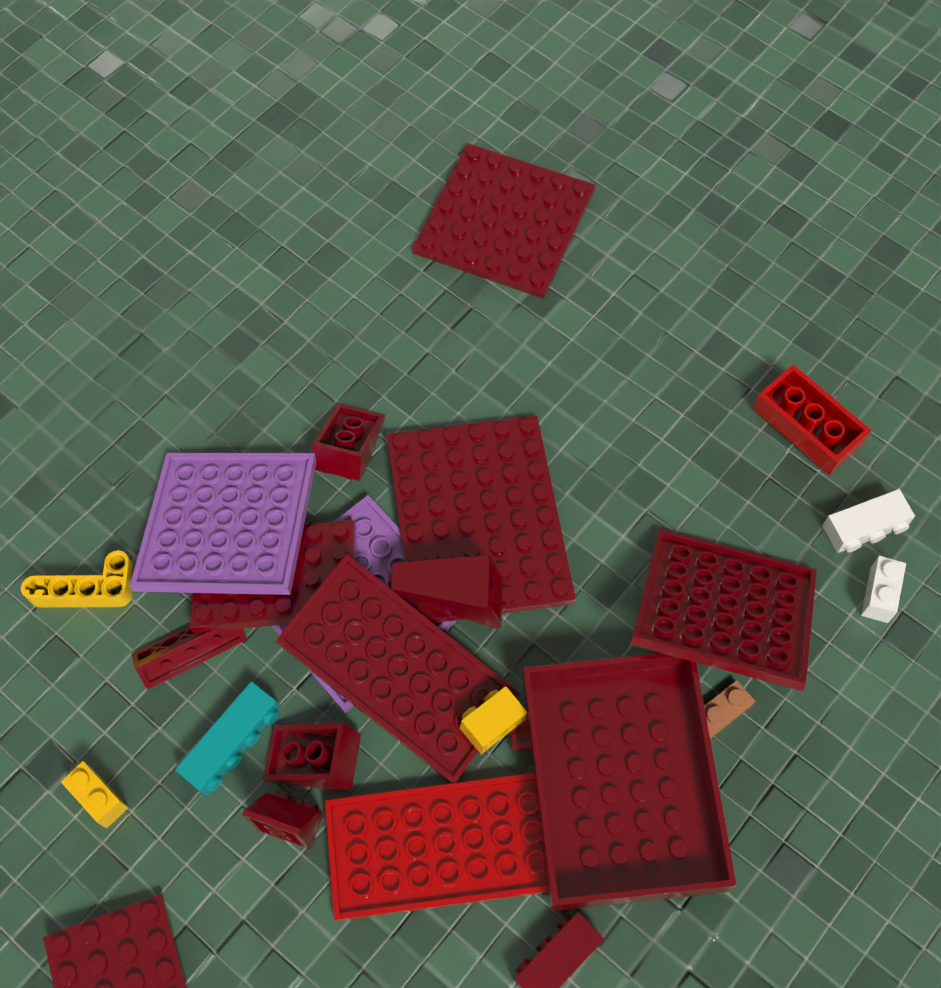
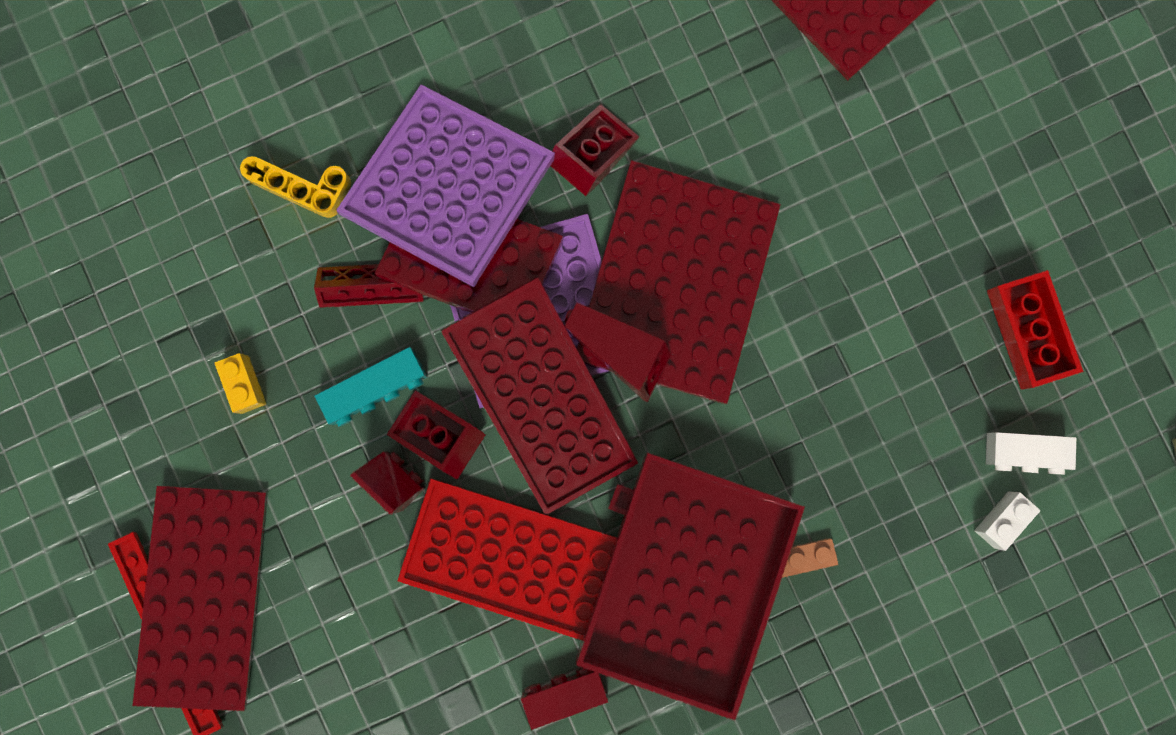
camera: 20 degrees right, 20 degrees up
yellow brick [460,686,528,755] -> none
dark red plate [630,529,817,692] -> none

